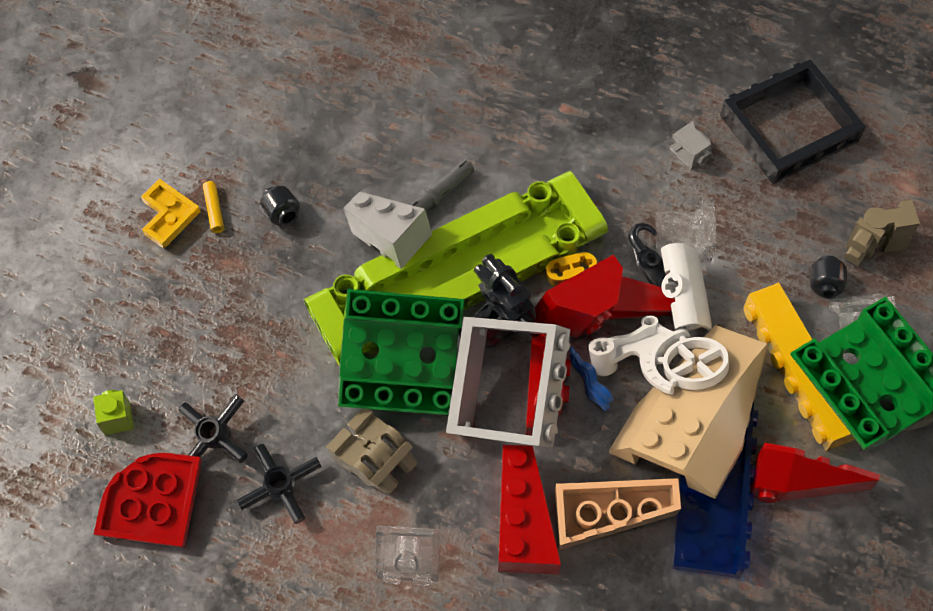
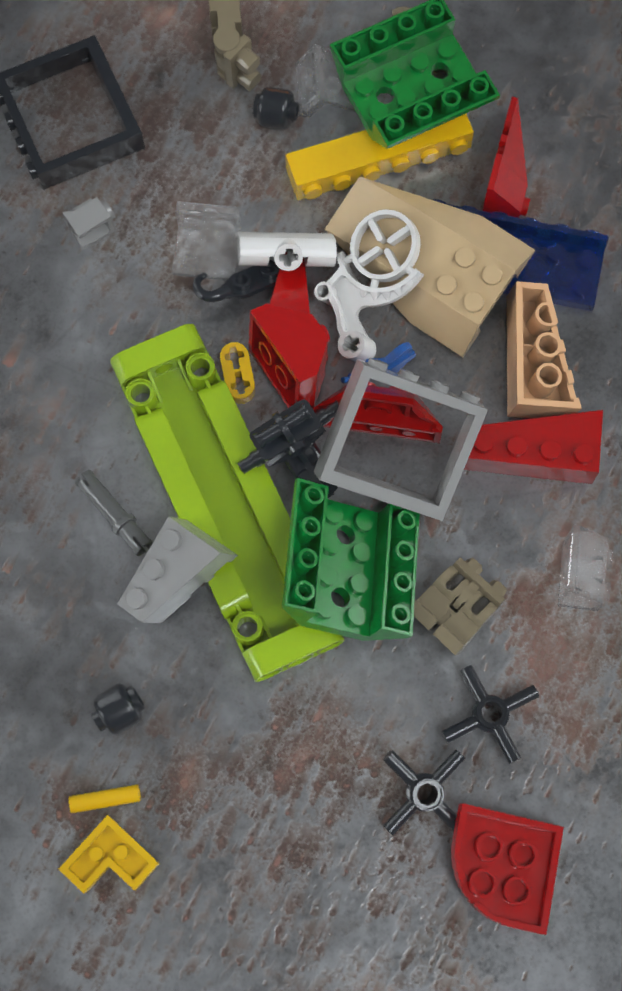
camera: 85 degrees left, 10 degrees up
lime brick [93,390,134,436] -> none

